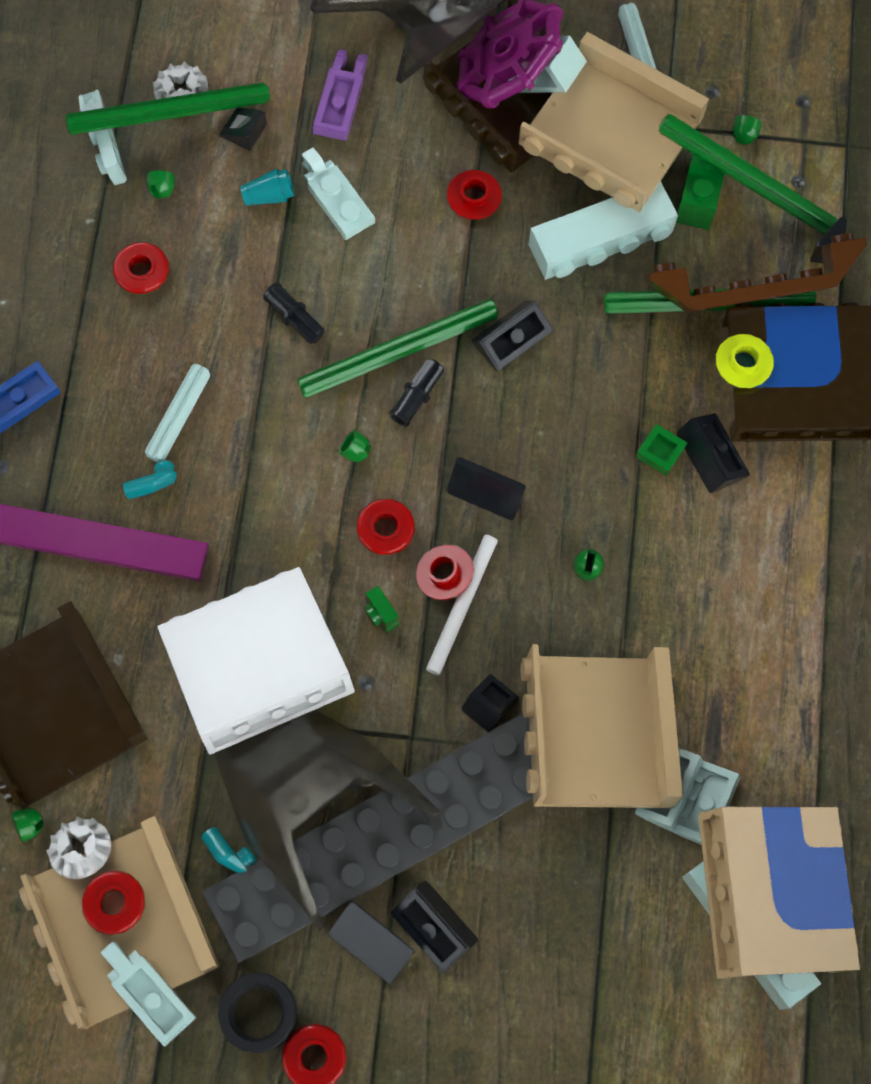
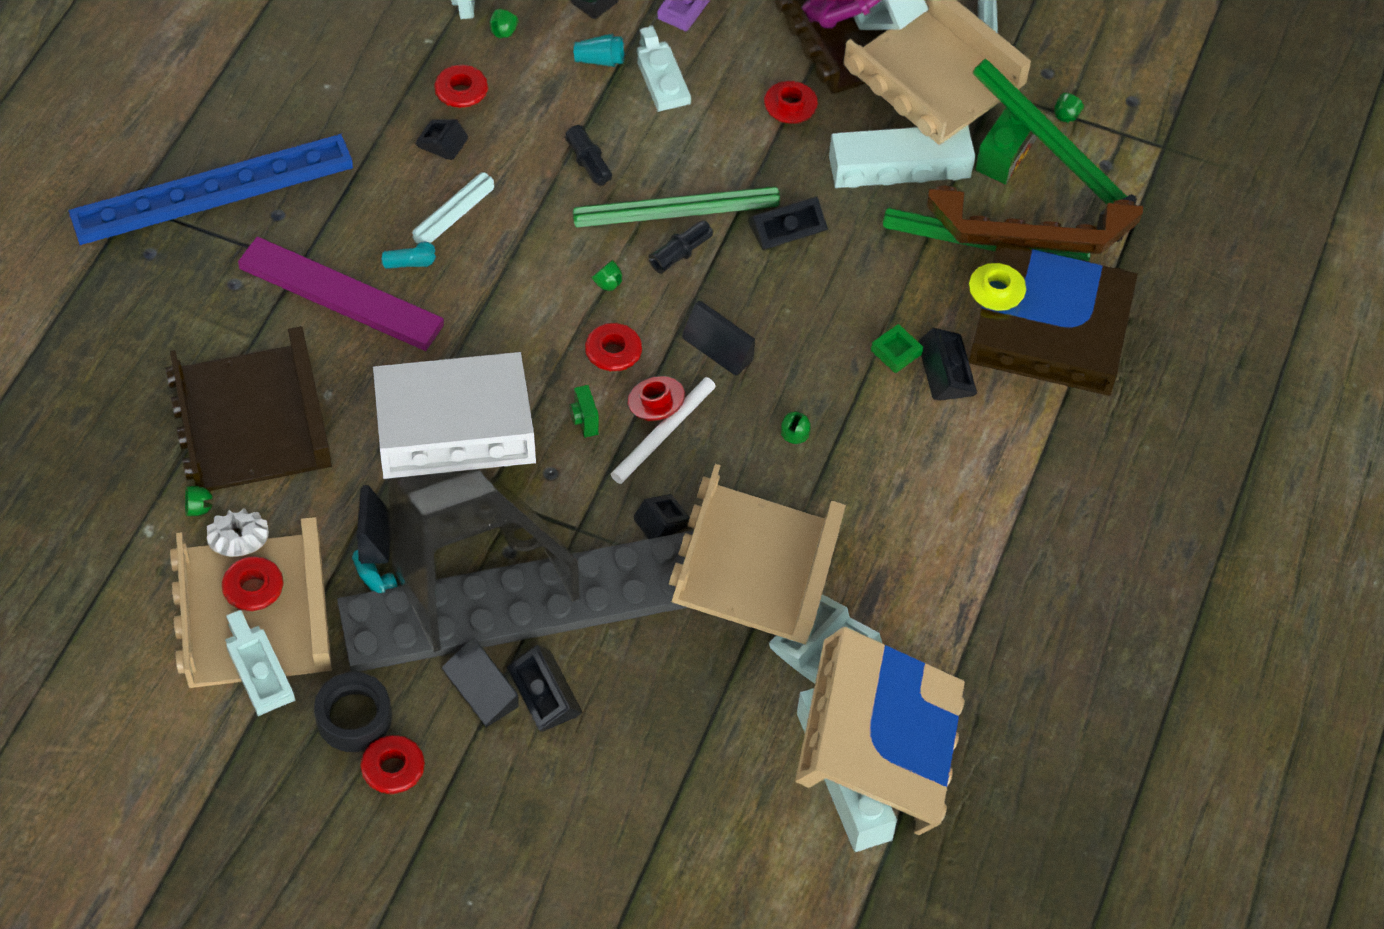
camera: 15 degrees right, 15 degrees down
none -> black slope [357,485,392,564]
none -> black slope [415,119,468,160]

